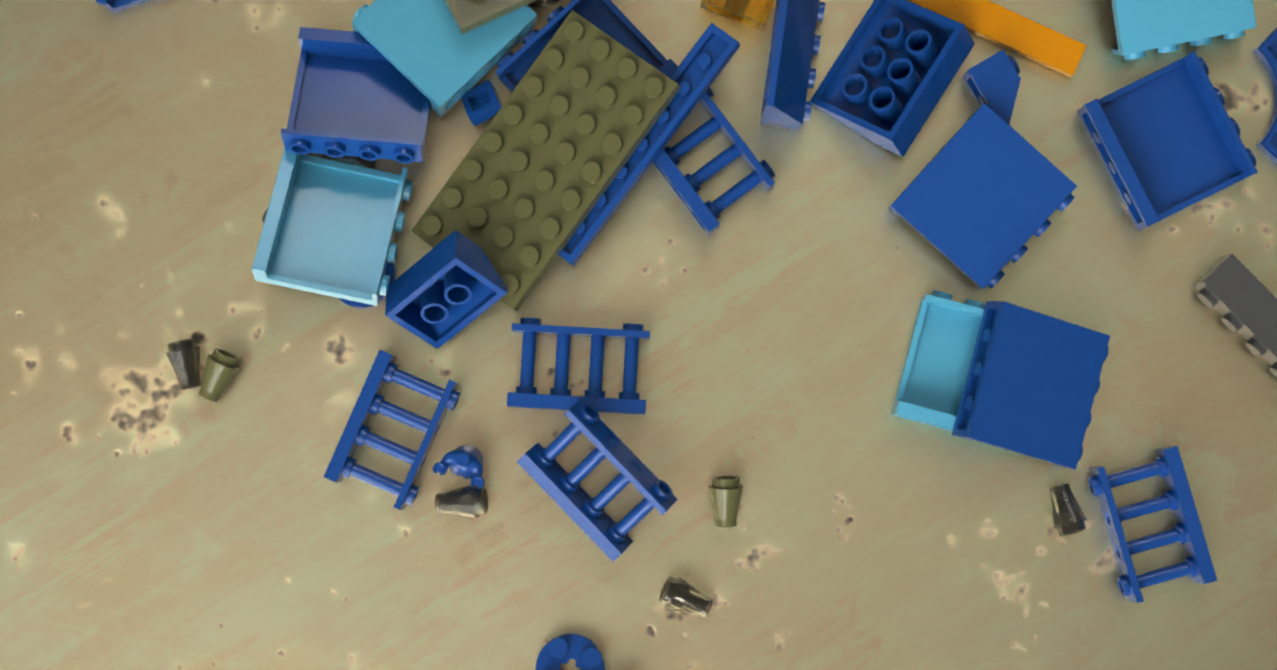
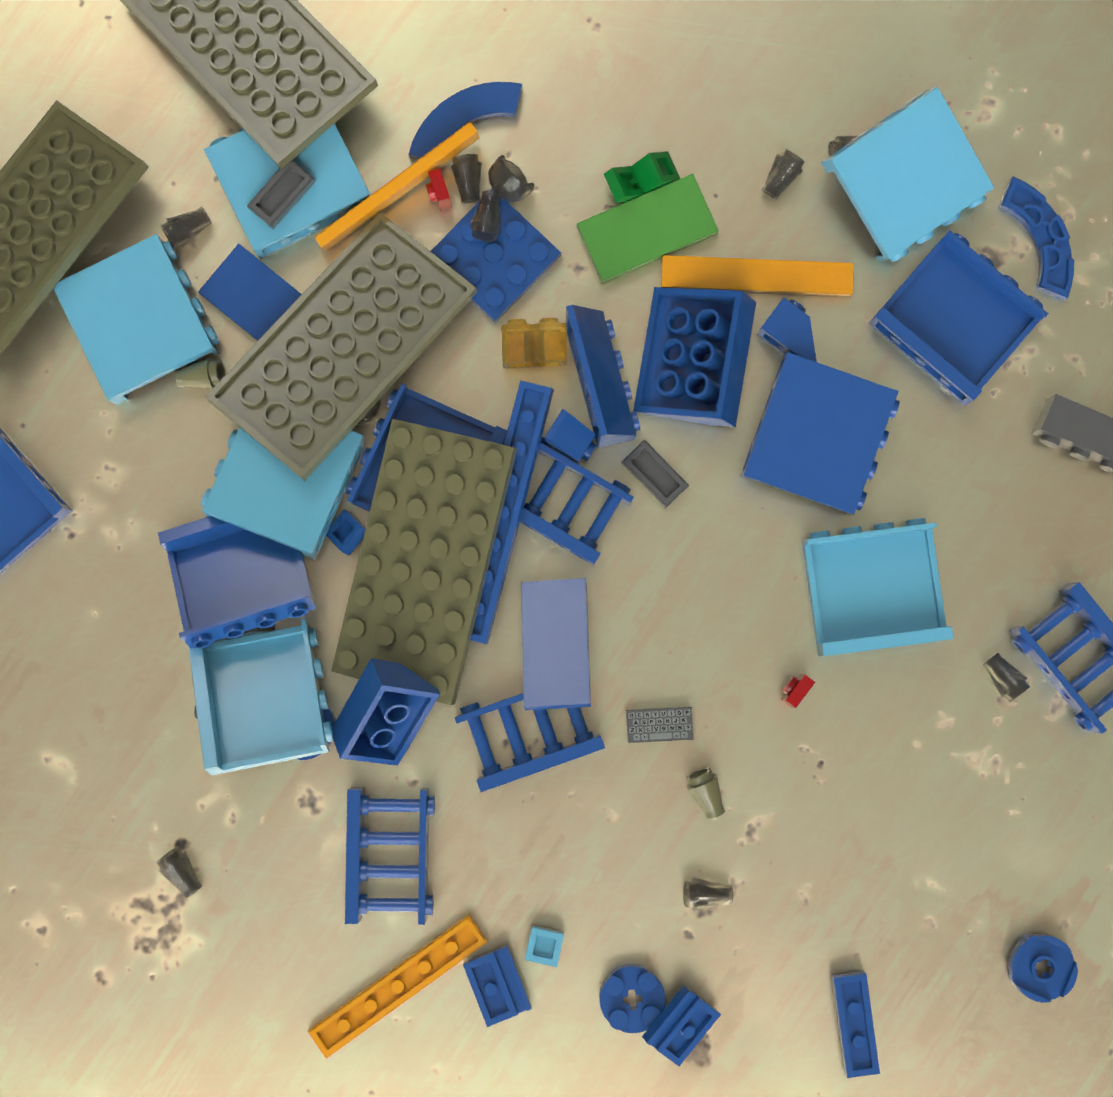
camera: 25 degrees left, 0 degrees up
olive cone [199,348,240,402] -> none
blue piece [433,445,485,489] -> none
clear smoke cone [435,485,488,518] -> none
blue fence [517,399,678,562] -> none
blue panel [952,301,1110,469] -> none
none -> light orange tile [307,913,488,1059]
none -> blue plate [463,944,532,1027]
none -> tile [521,578,591,710]
none -> medium azure plate [525,925,564,967]
none -> blue slope [545,409,597,464]
none -> dark grey tile [621,439,689,509]
none -> tile [626,707,693,743]
none -> red plate [781,674,815,708]

